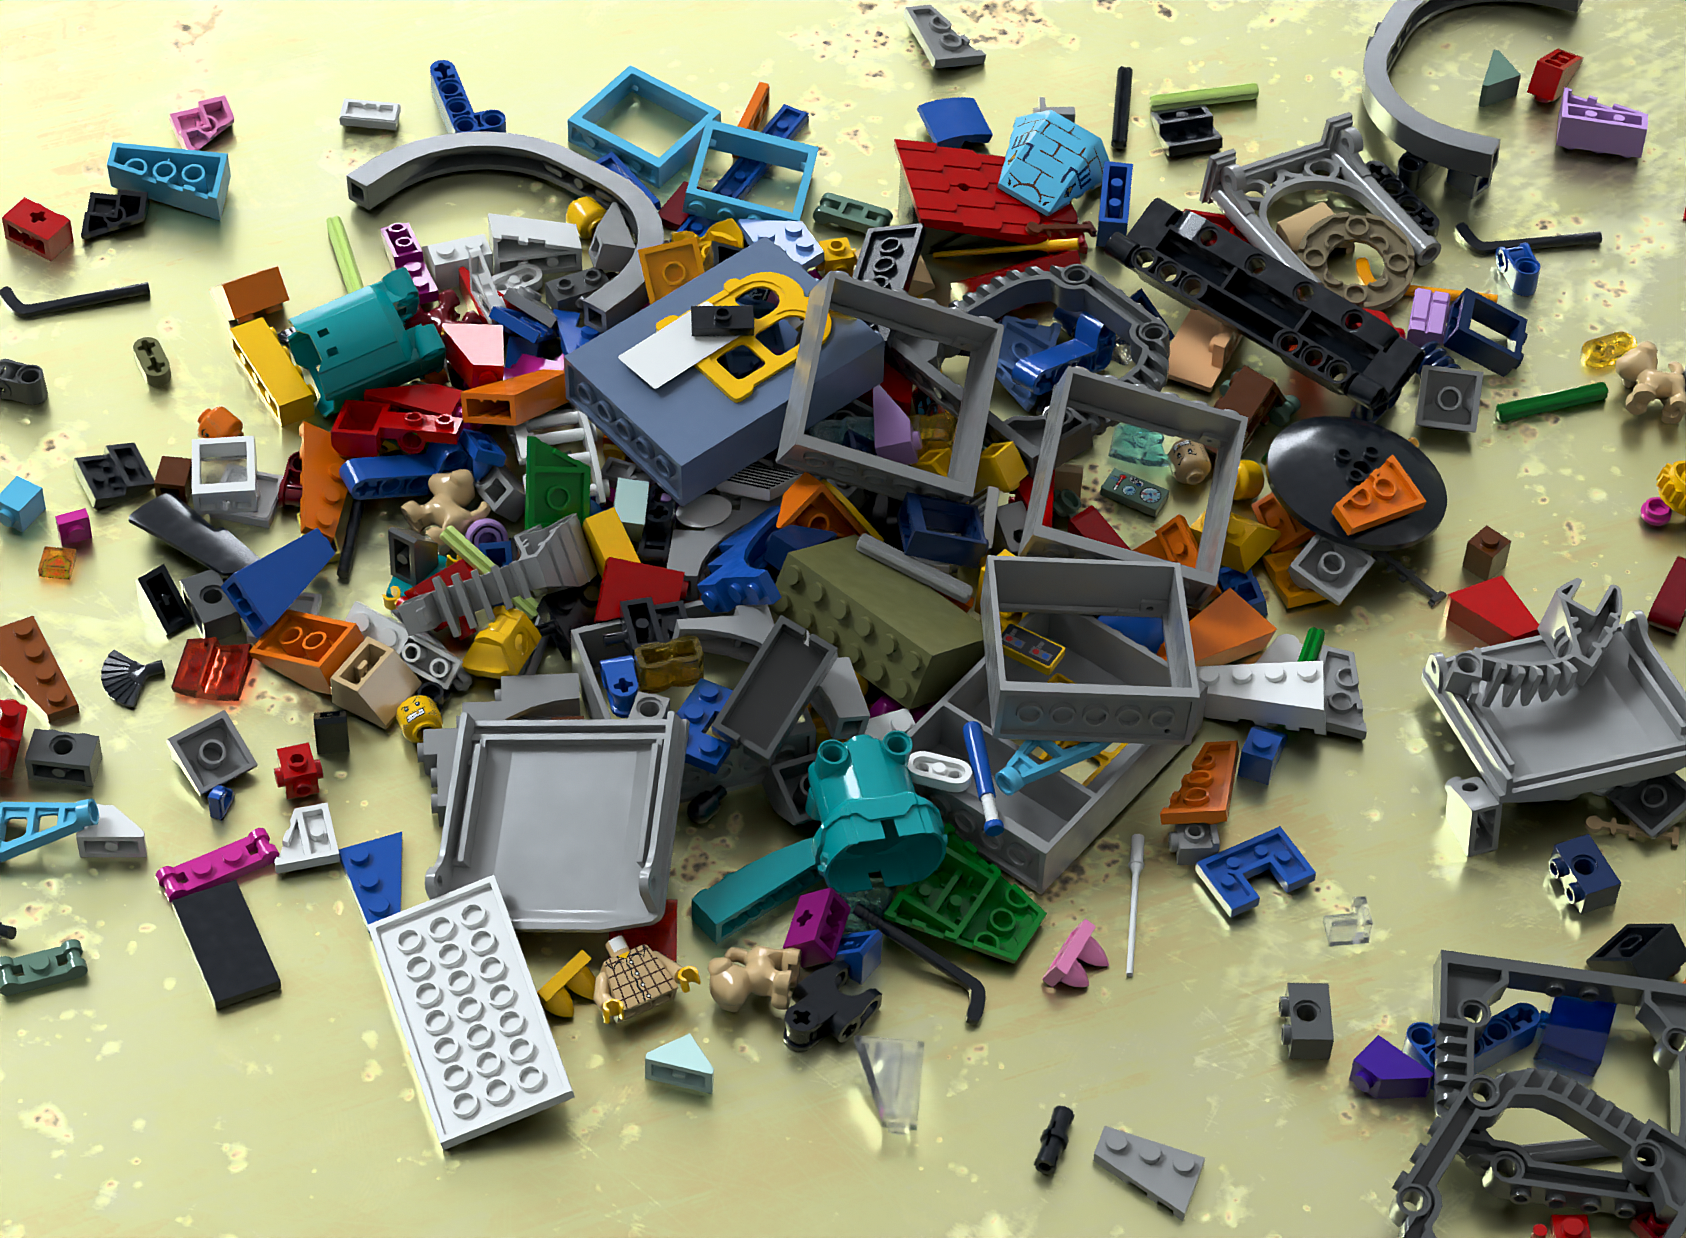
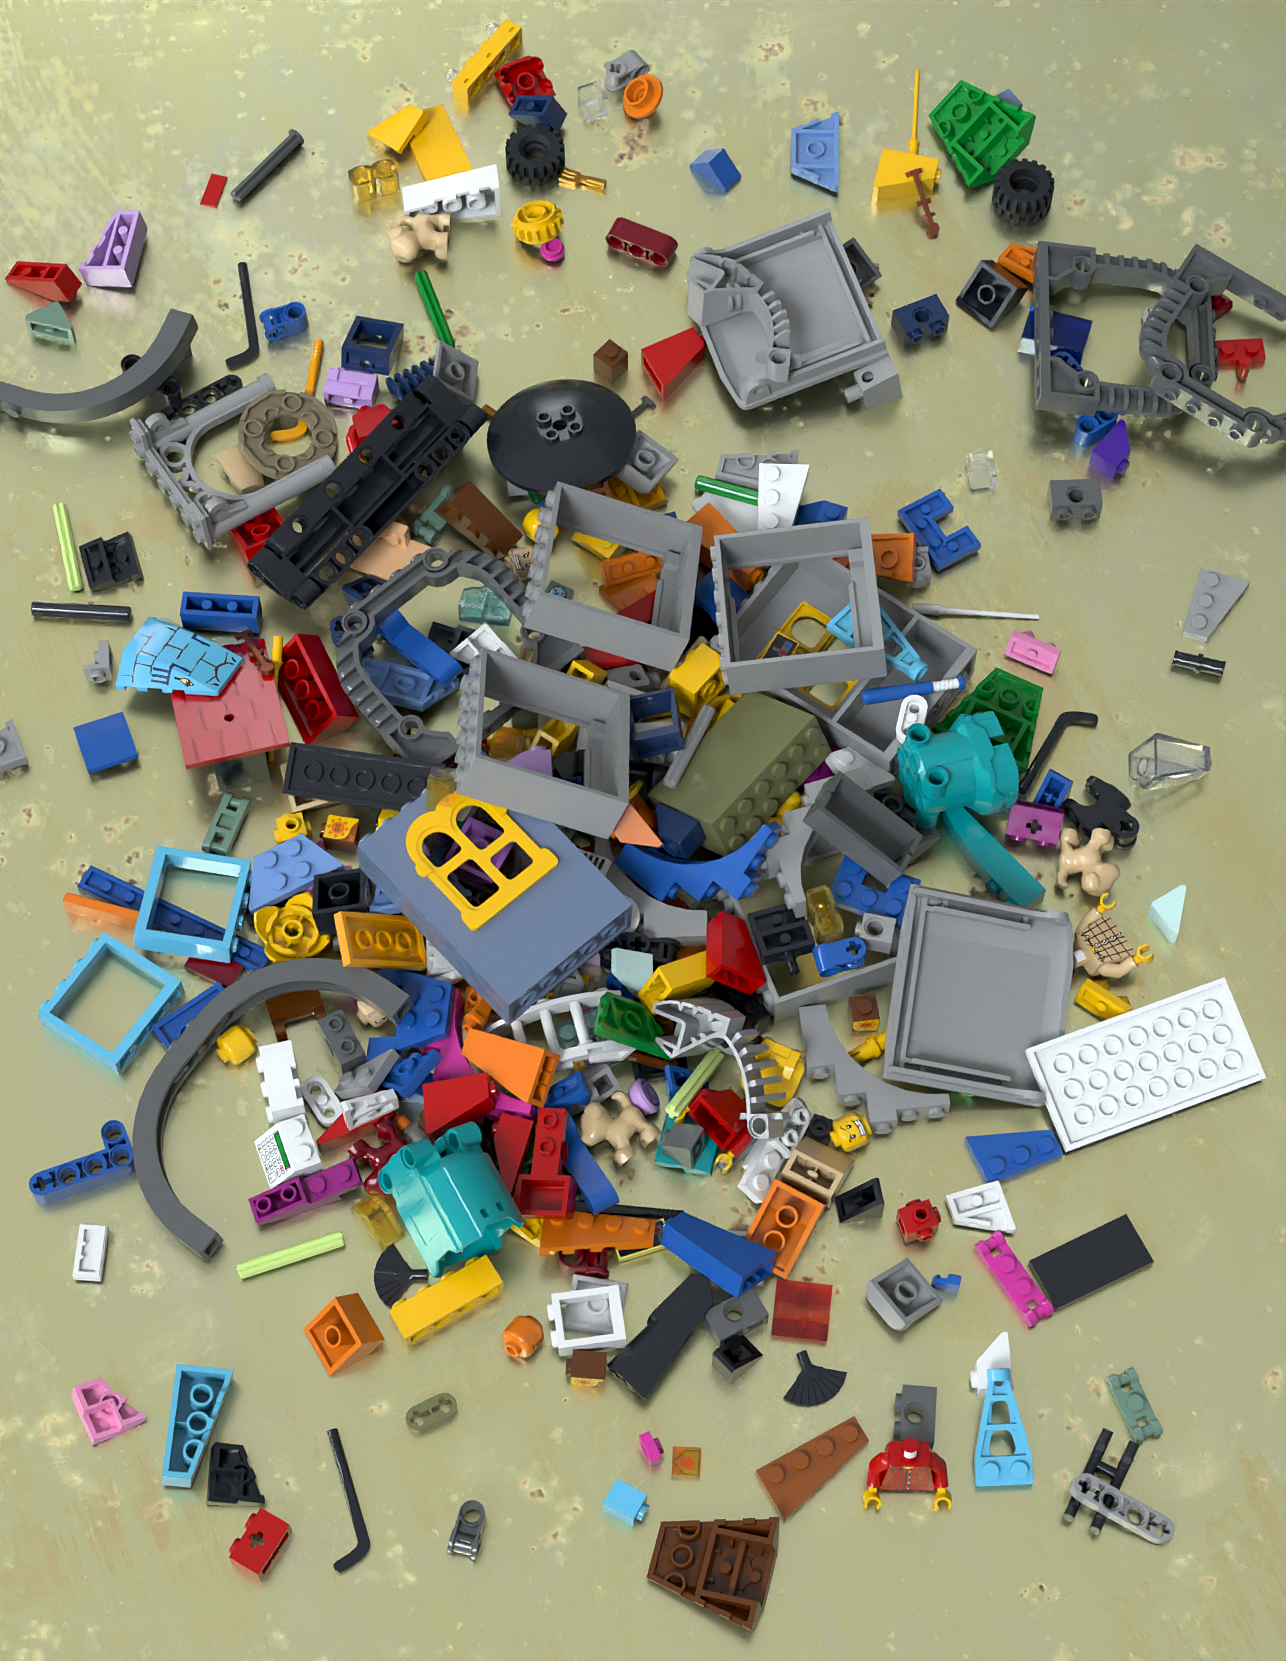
camera: 90 degrees left, 15 degrees up
black slope [72,442,154,508] -> none
light grey slope [588,202,636,272] -> none
white sticker [618,301,739,389] -> none
black plate [691,305,754,336] -> none
orange wing [1331,454,1427,536] -> none
clear yellow plate [1580,332,1637,369] -> none

